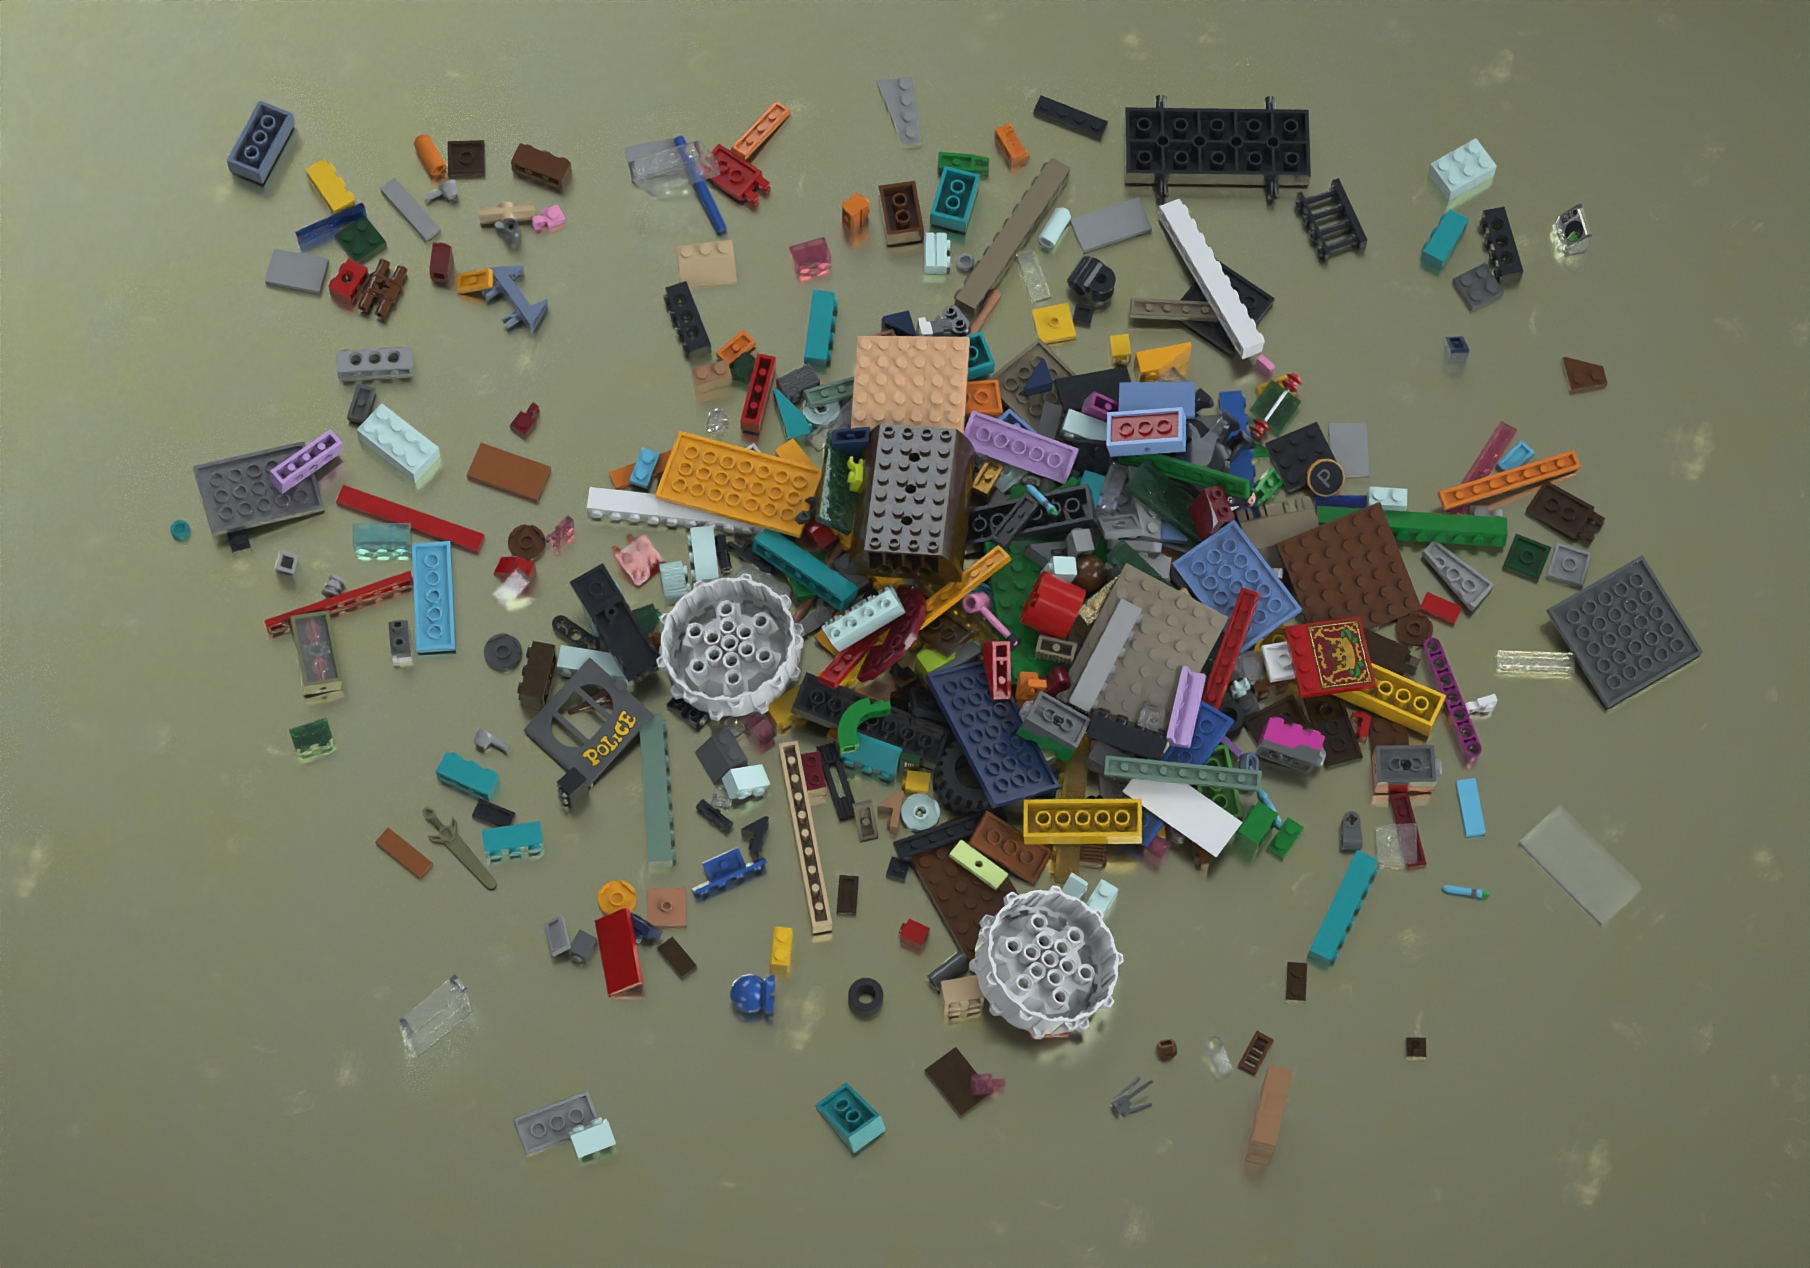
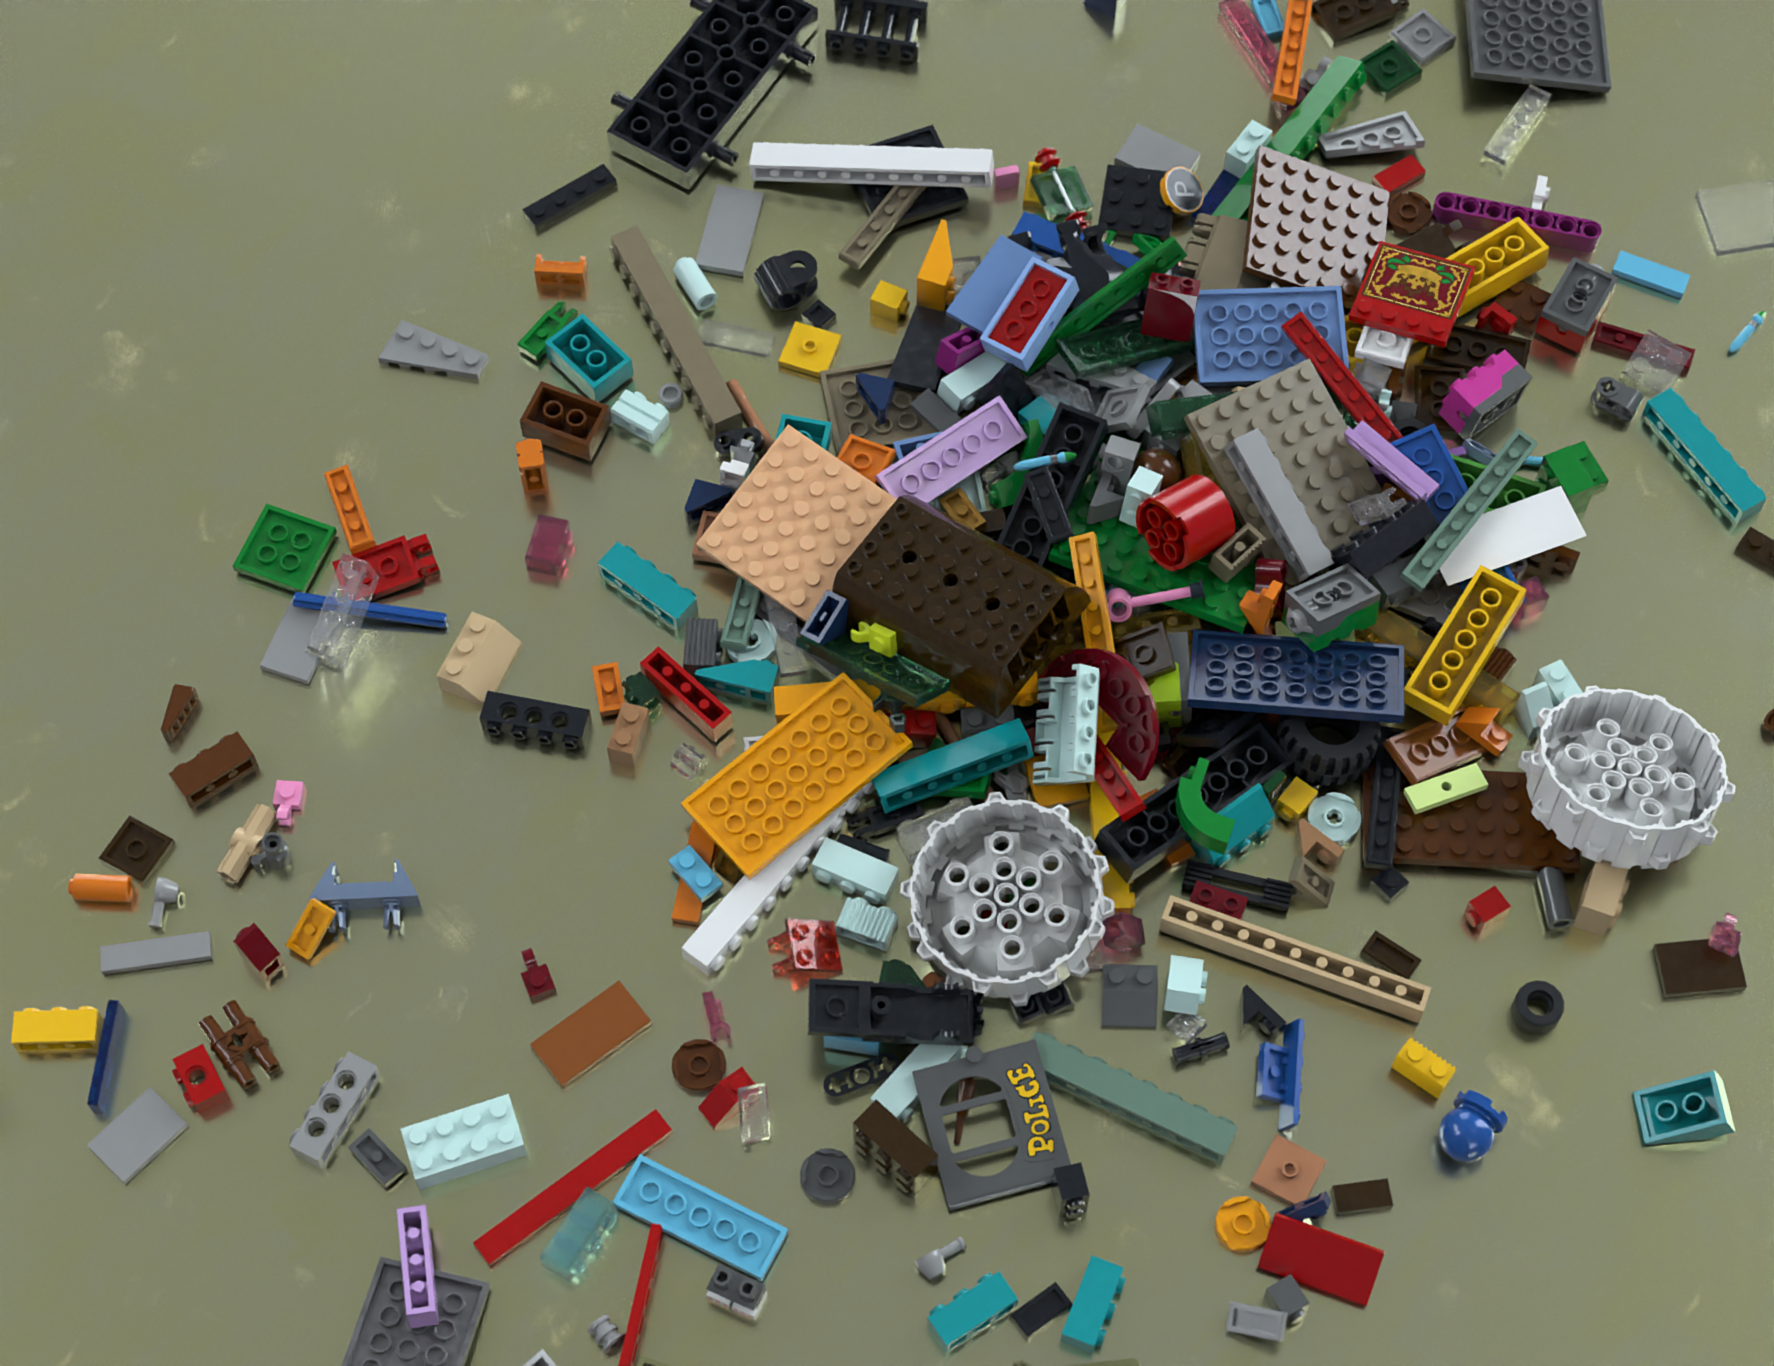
camera: 55 degrees left, 5 degrees down
dark green plate [335,215,387,264] -> none
red slope [983,641,1011,700] -> none
none -> reddish brown slope [161,684,199,743]
none -> green plate [233,503,337,593]
none -> orange slope [1455,707,1513,757]

